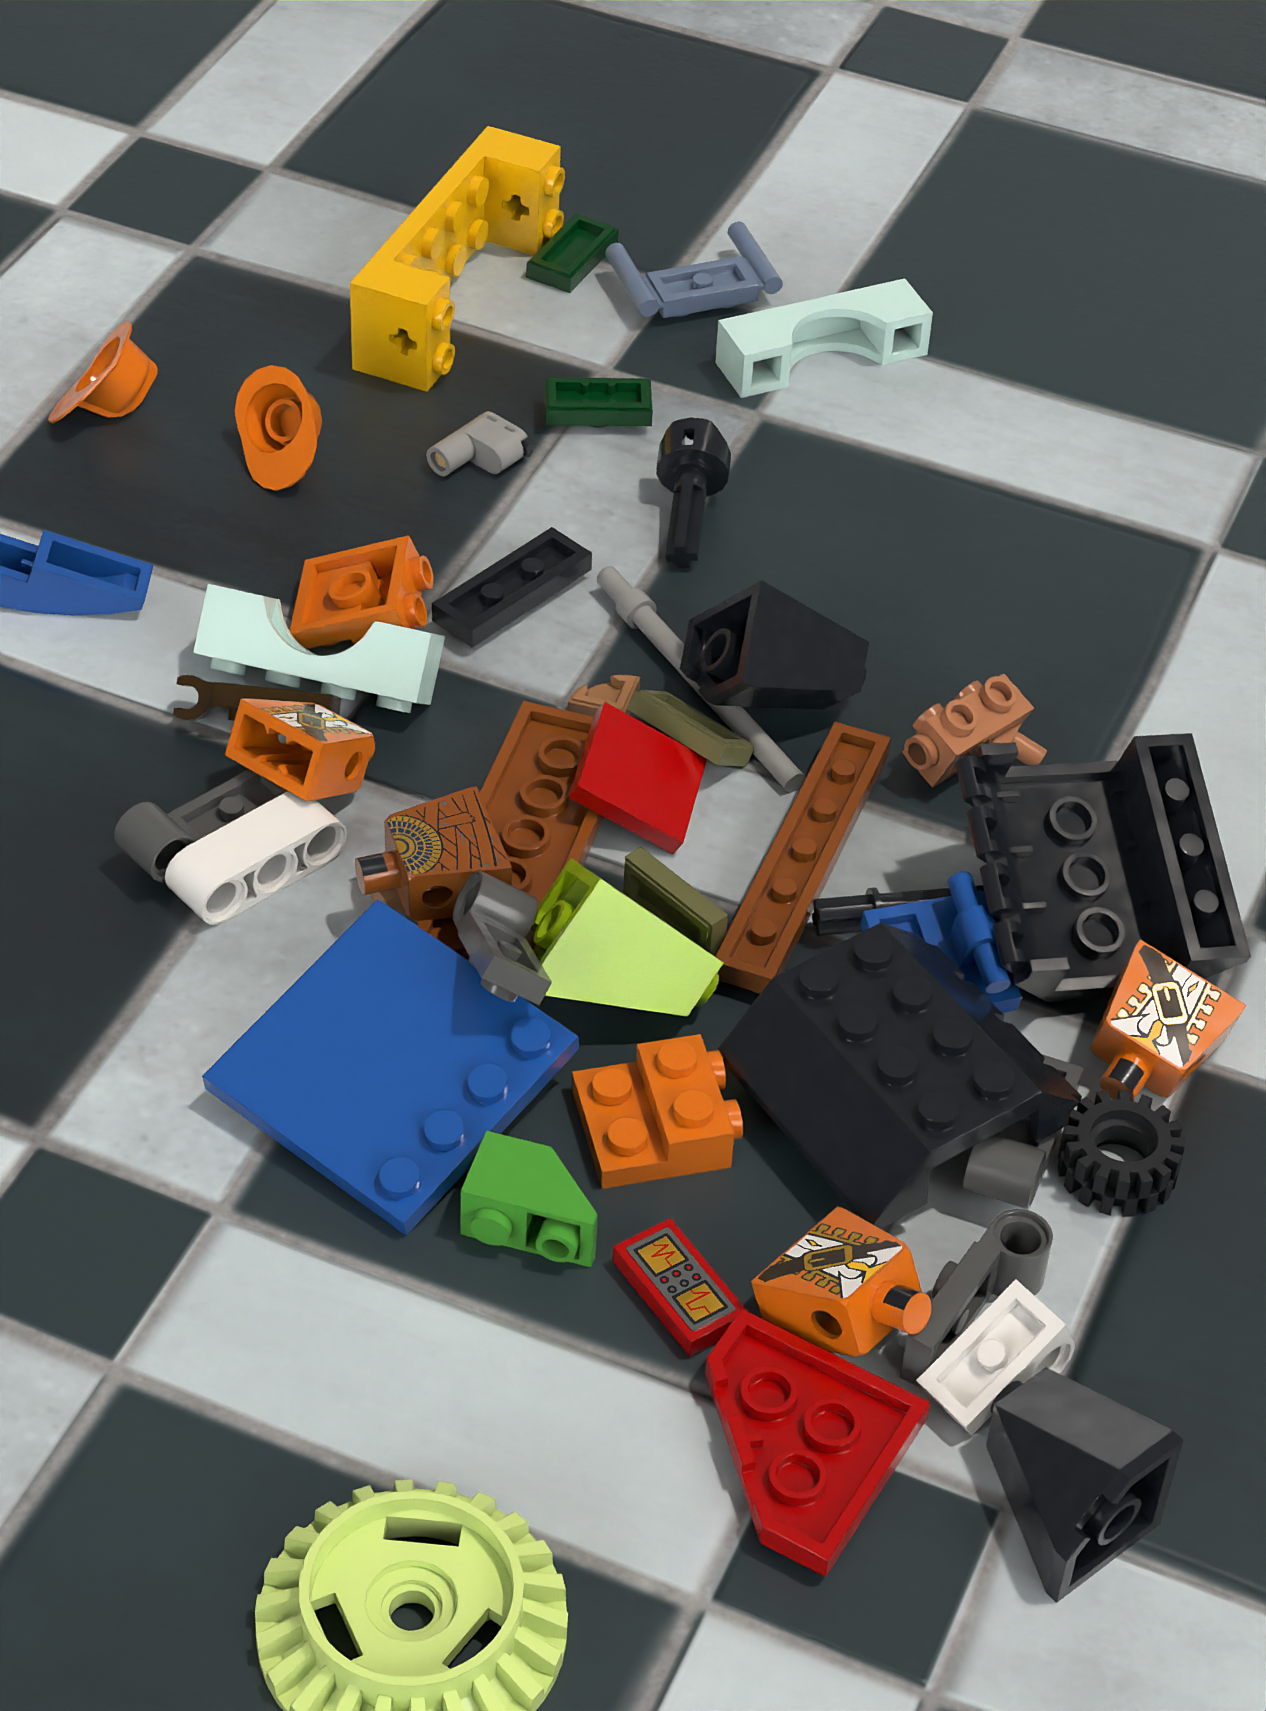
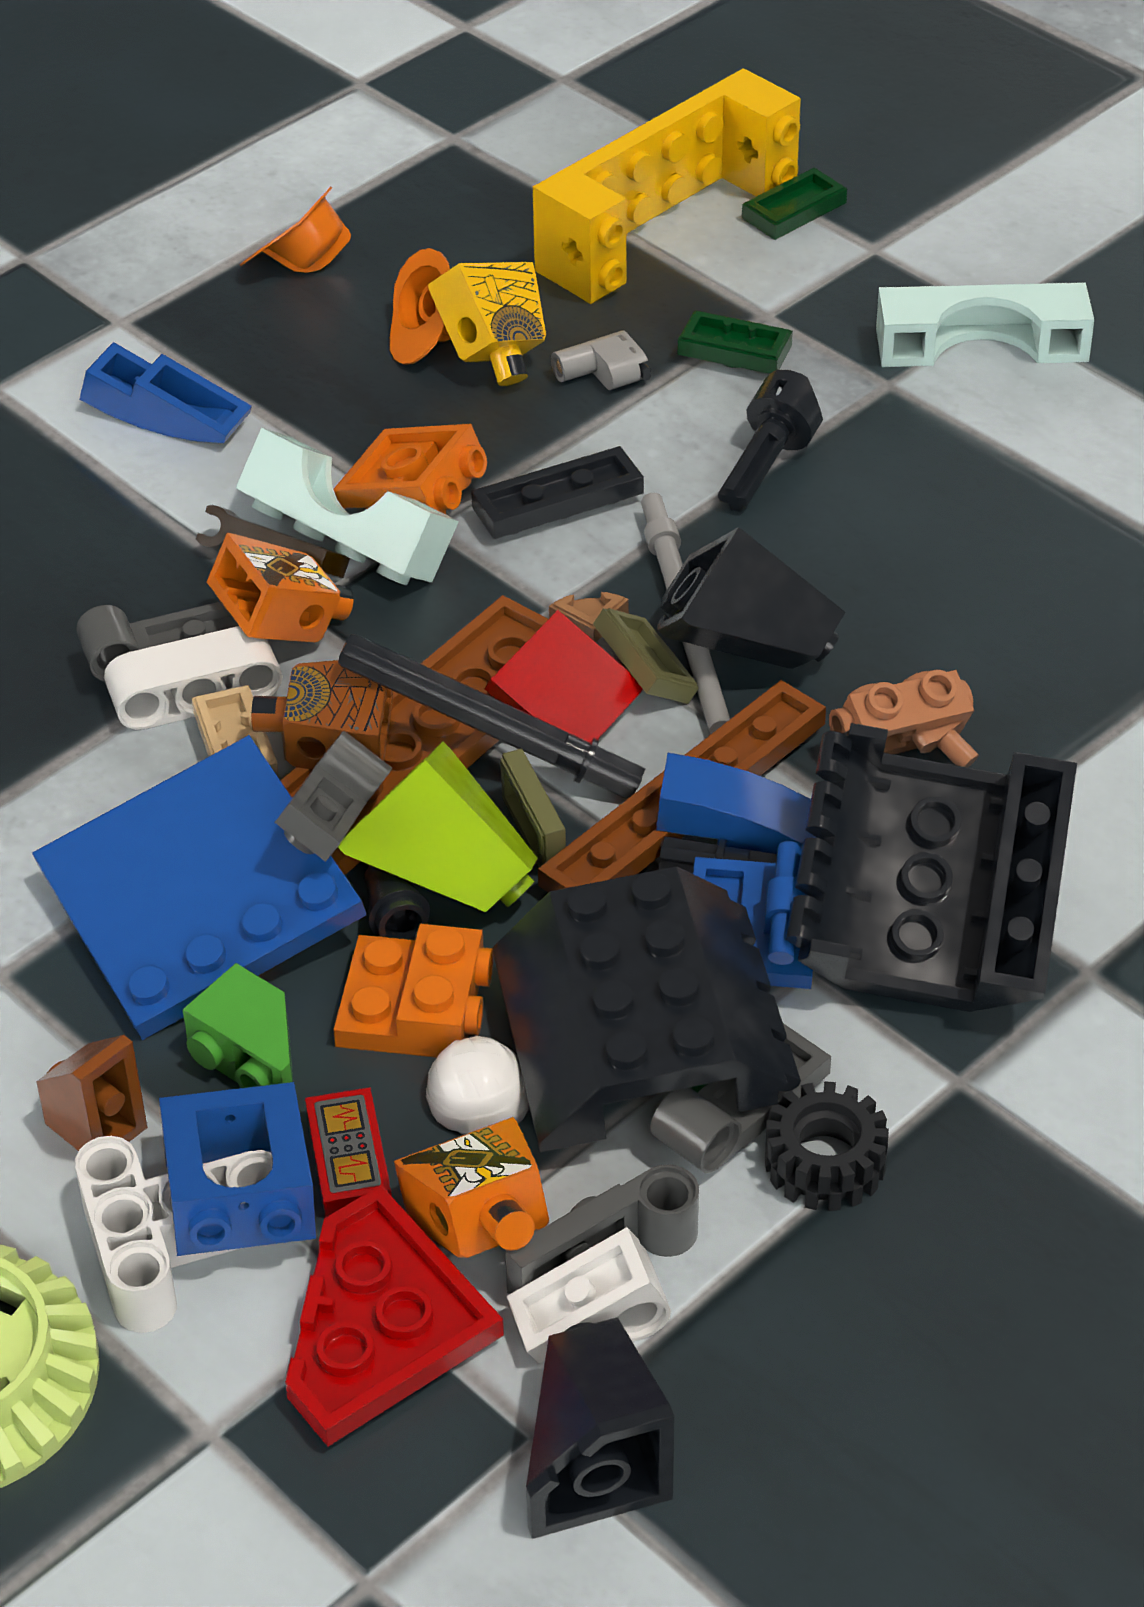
camera: 25 degrees right, 0 degrees up
sand blue plate [605,221,783,318] -> none
torso [1090,939,1247,1102] -> none
none -> dark orange slope [36,1034,148,1151]
none -> white beam [75,1136,273,1333]
none -> blue panel [159,1082,316,1256]
none -> tan plate [192,685,279,778]
none -> black axle [338,634,646,799]
none -> black cone [364,865,430,940]
none -> white piece [426,1036,529,1135]
none -> yellow torso [428,262,546,386]
none -> blue slope [656,752,816,854]

